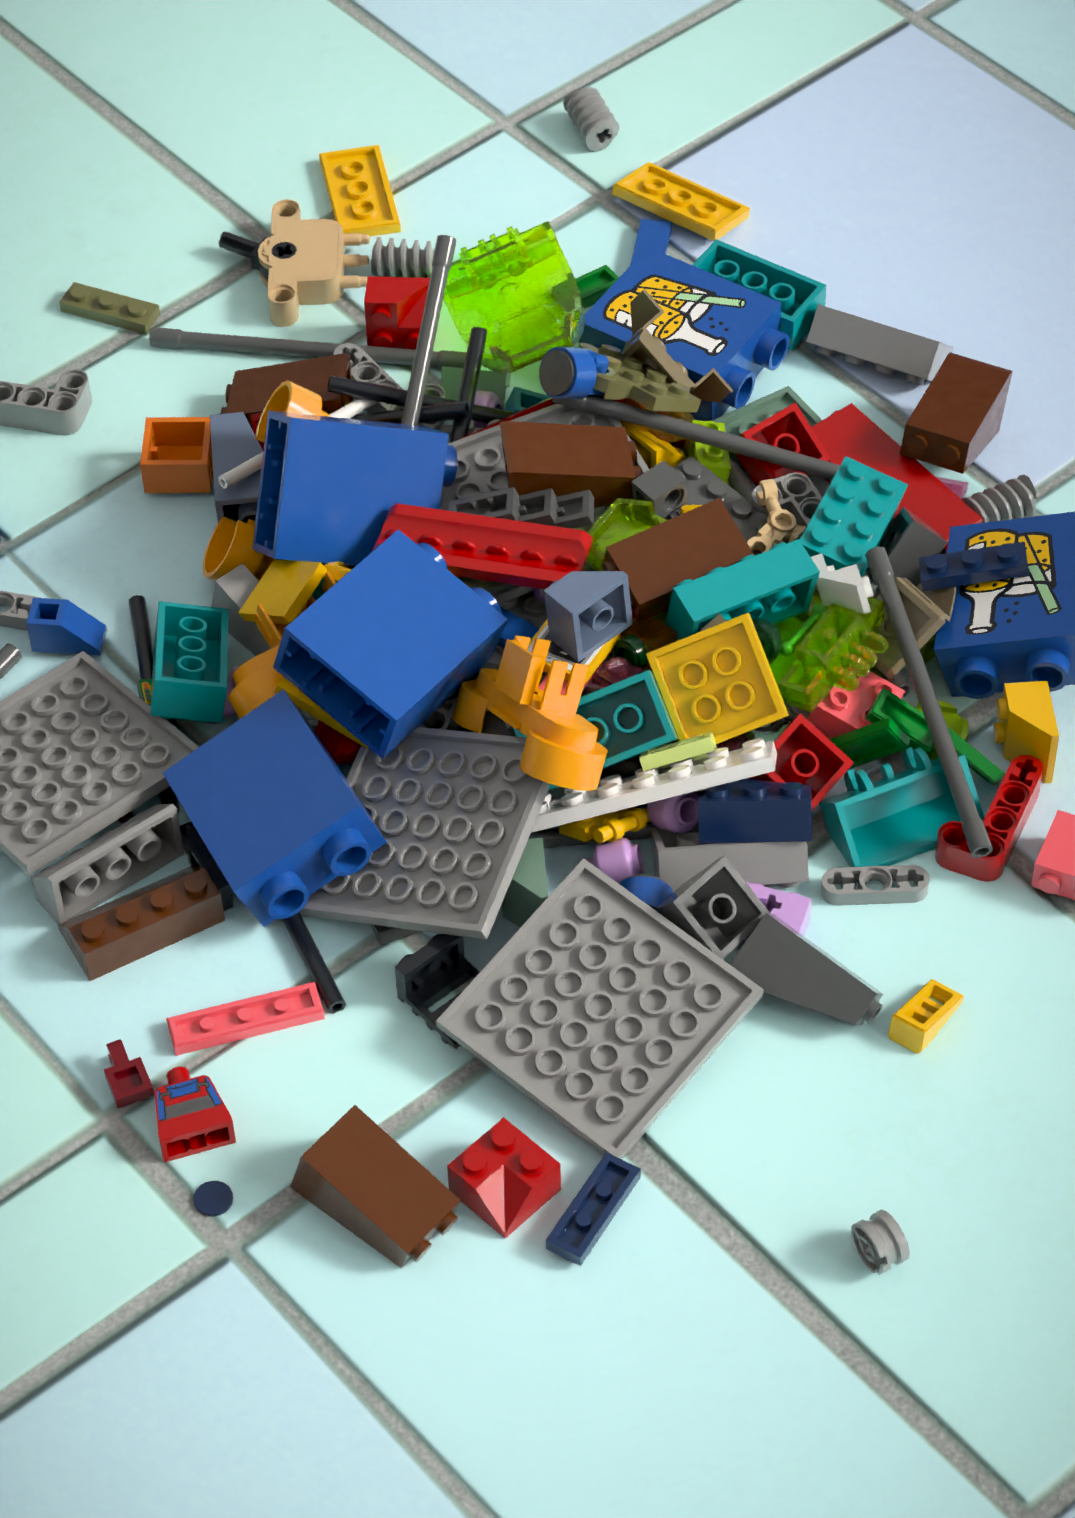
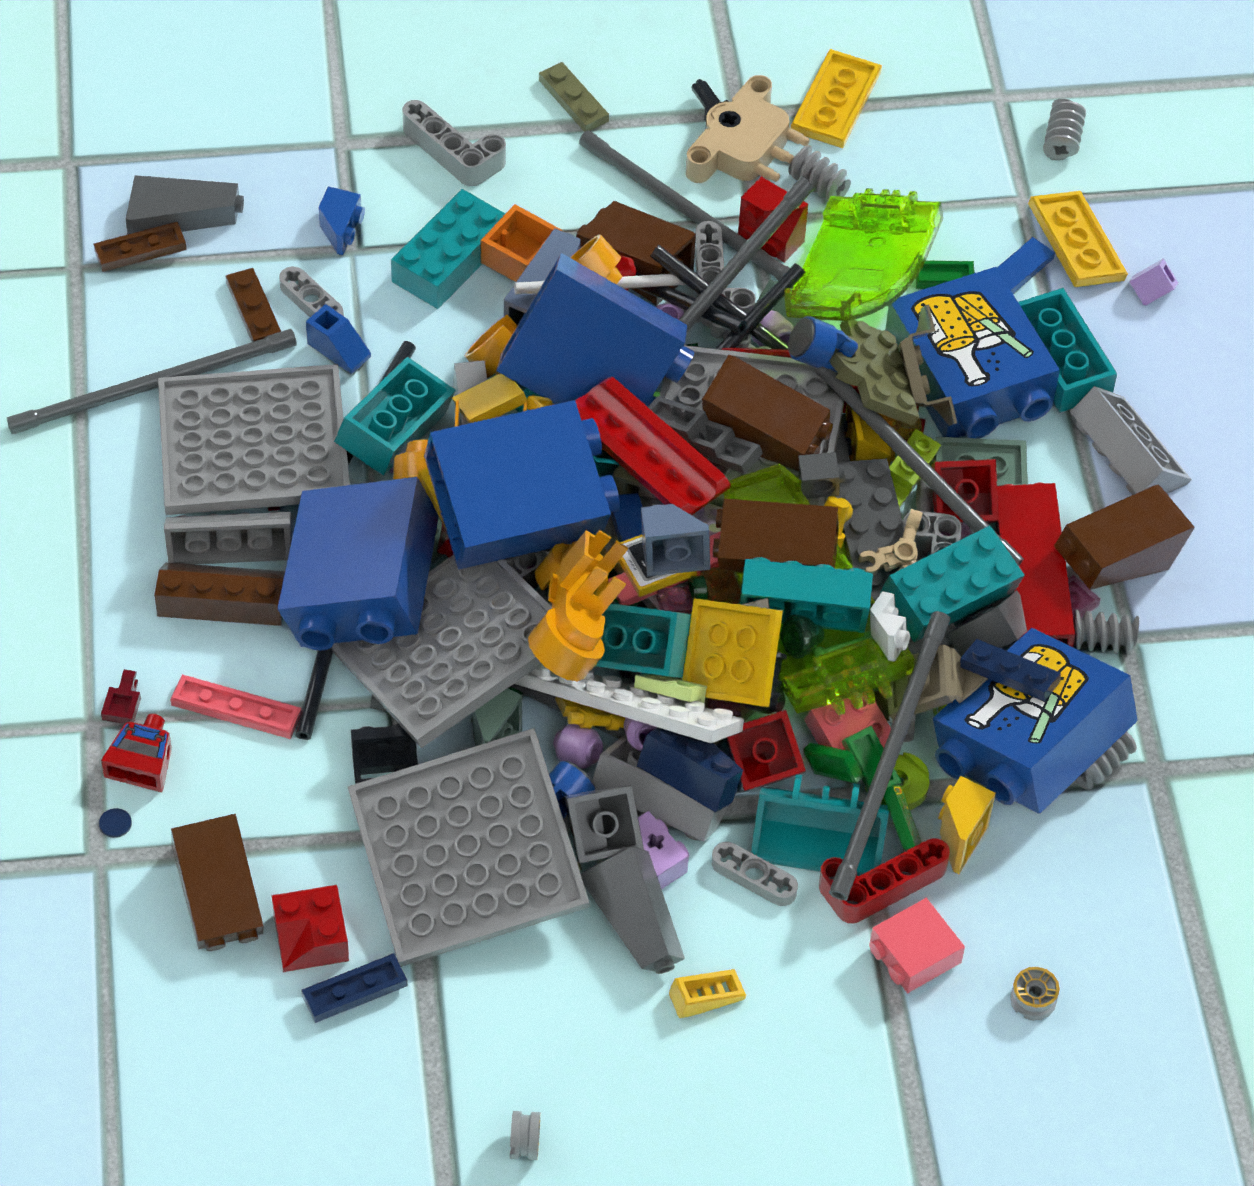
camera: 30 degrees right, 5 degrees up
none -> teal brick [391,189,506,309]
none -> medium lavender panel [1129,258,1178,305]

